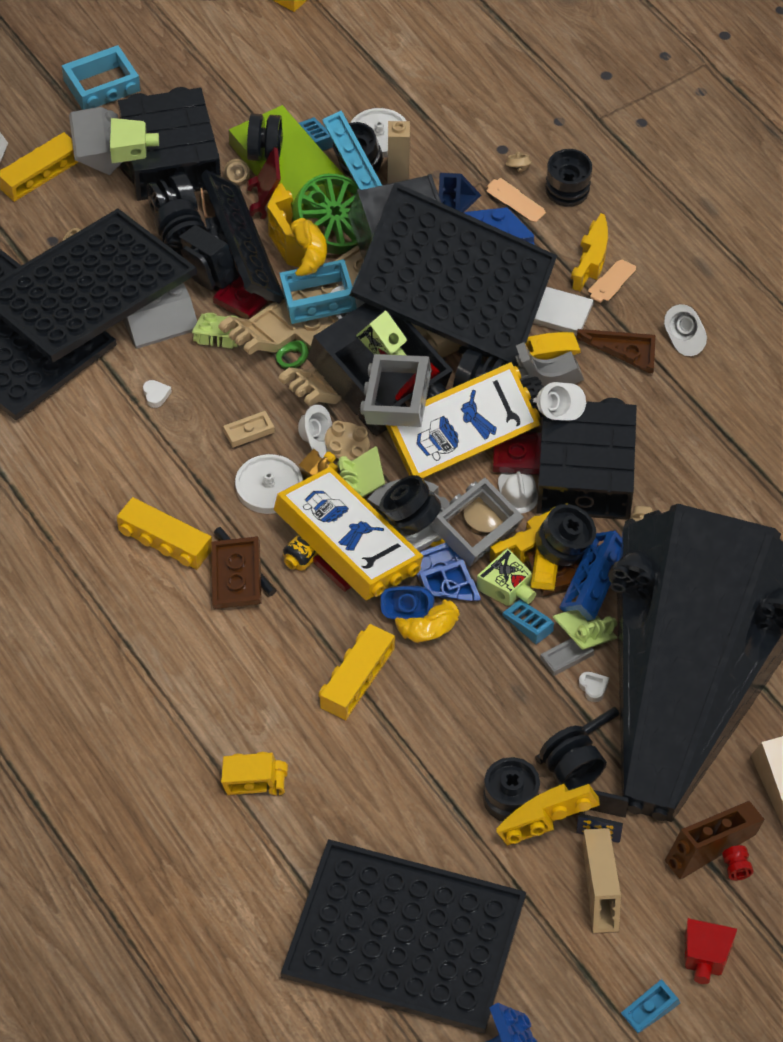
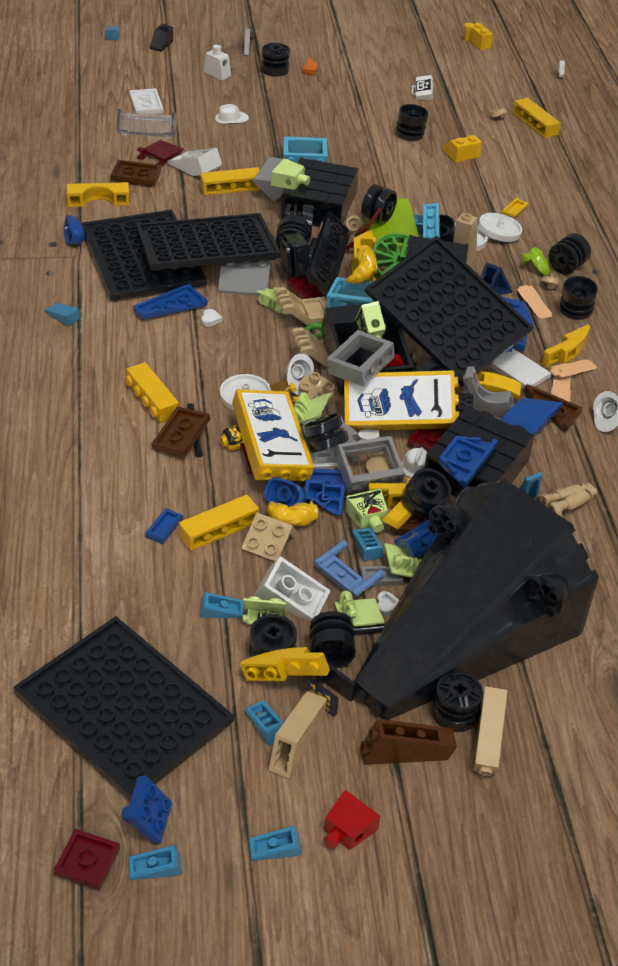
camera: 25 degrees right, 10 degrees down
yellow hinge [221,752,288,796] -> none
tan plate [223,411,275,448] -> none
white piece [533,382,586,421] -> none
red wheel [722,845,754,881] -> none
none -> blue wing [133,284,208,320]
none -> blue tile [145,508,183,545]
none -> dark azure slope [199,592,244,618]
none -> tan bracket [242,512,297,562]
none -> yellowish green hinge [243,596,286,625]
none -> dark azure slope [244,700,284,746]
none -> white slope [254,556,331,621]
none -> medium blue plate [313,540,385,598]
none -> yellowish green hinge [335,591,384,627]
none -> white tile [358,429,379,441]
none -> black wheel [432,672,483,732]
none -> blue wing [438,436,498,488]
none -> white piece [478,213,522,242]
none -> yellow tile [501,198,529,219]
none -> blue slope [501,398,563,436]
none -> dark azure slope [519,472,543,498]
none -> lime piece [520,247,550,276]
none -> tan piece [534,483,597,517]
none -> black wheel [548,233,591,275]
none -> light nougat piece [551,375,571,402]

